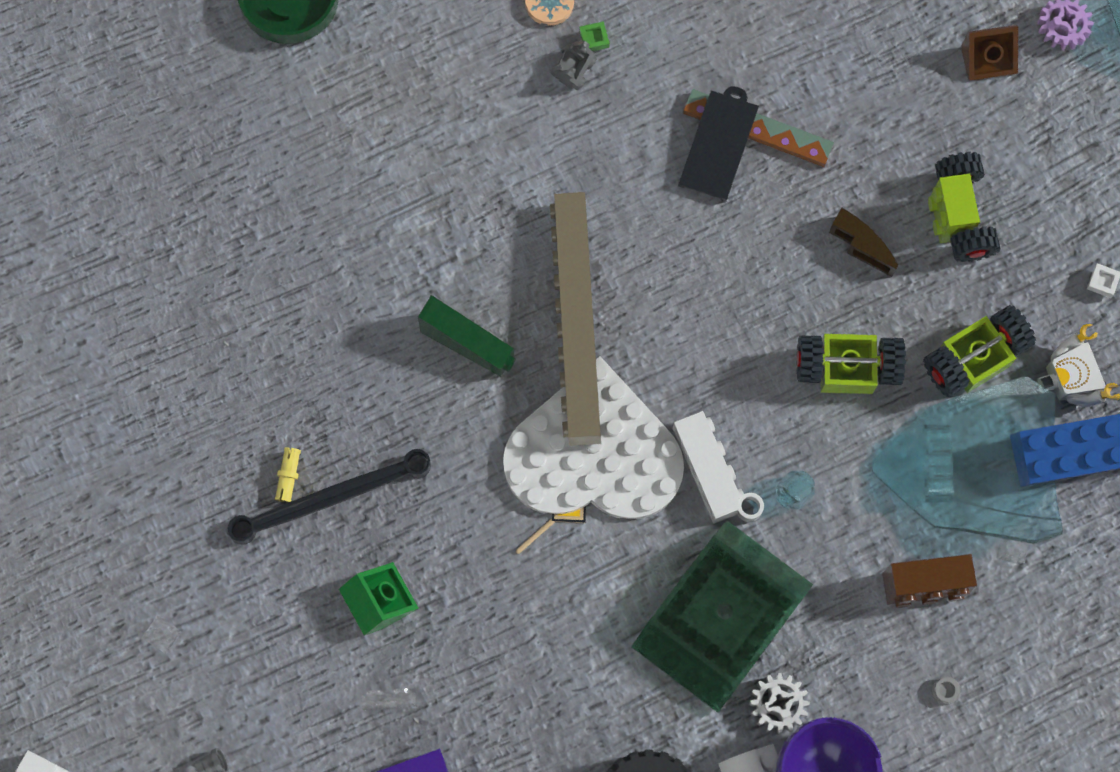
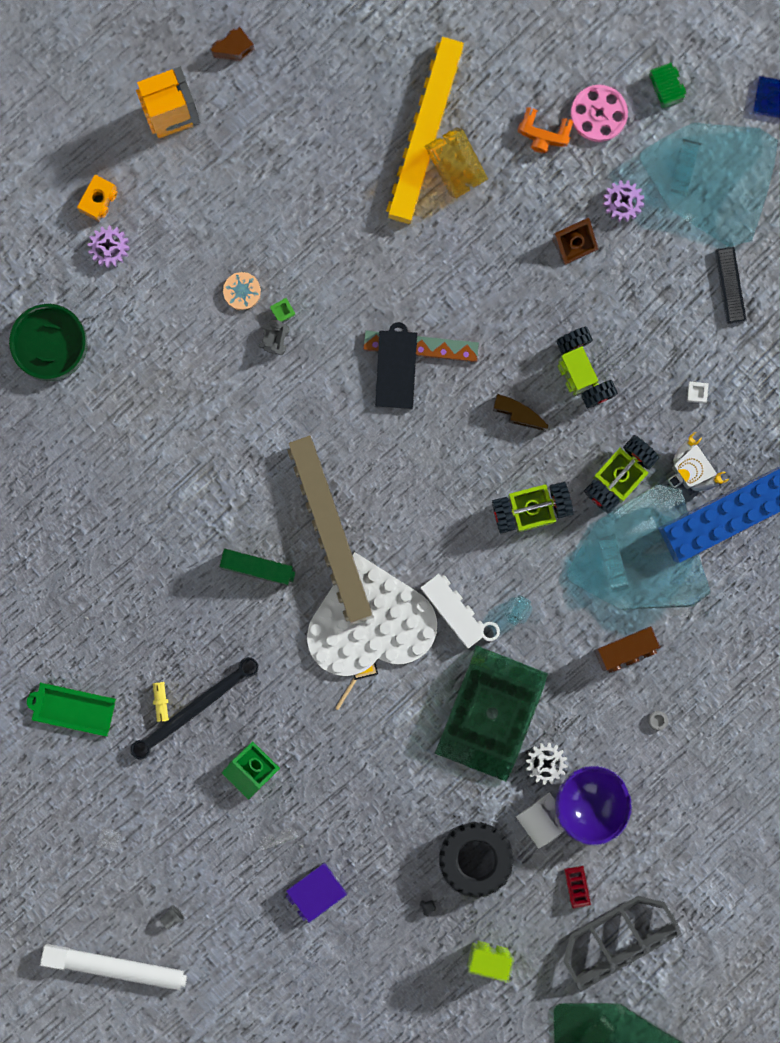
camera: 15 degrees left, 10 degrees up
none -> green piece [27,682,116,737]

